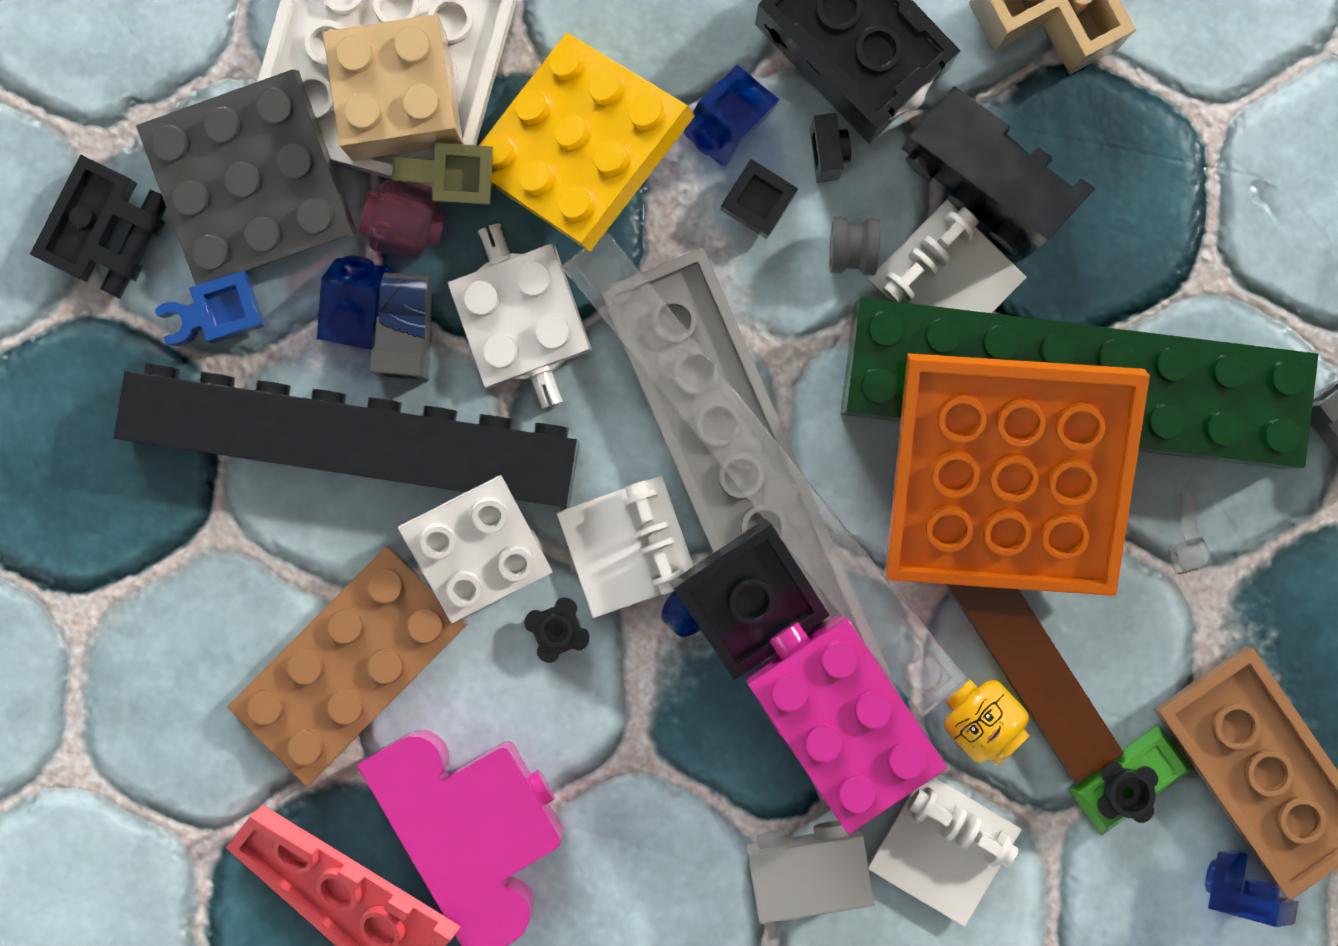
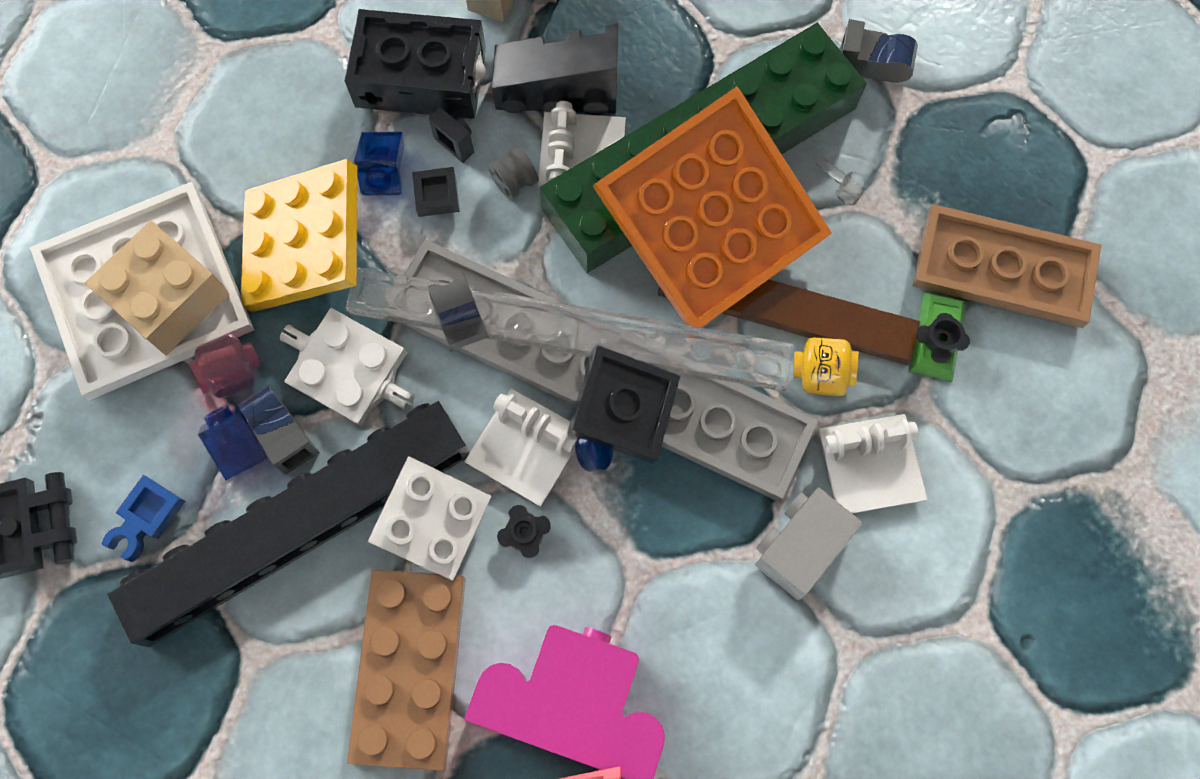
camera: 40 degrees left, 15 degrees down
dark grey plate [136,69,357,285] -> none
olive plate [392,142,494,205] -> none
dark pink torso [744,614,948,835] -> none
clear blue bracket [1205,850,1299,927] -> none
none -> dark grey leg [428,273,489,351]

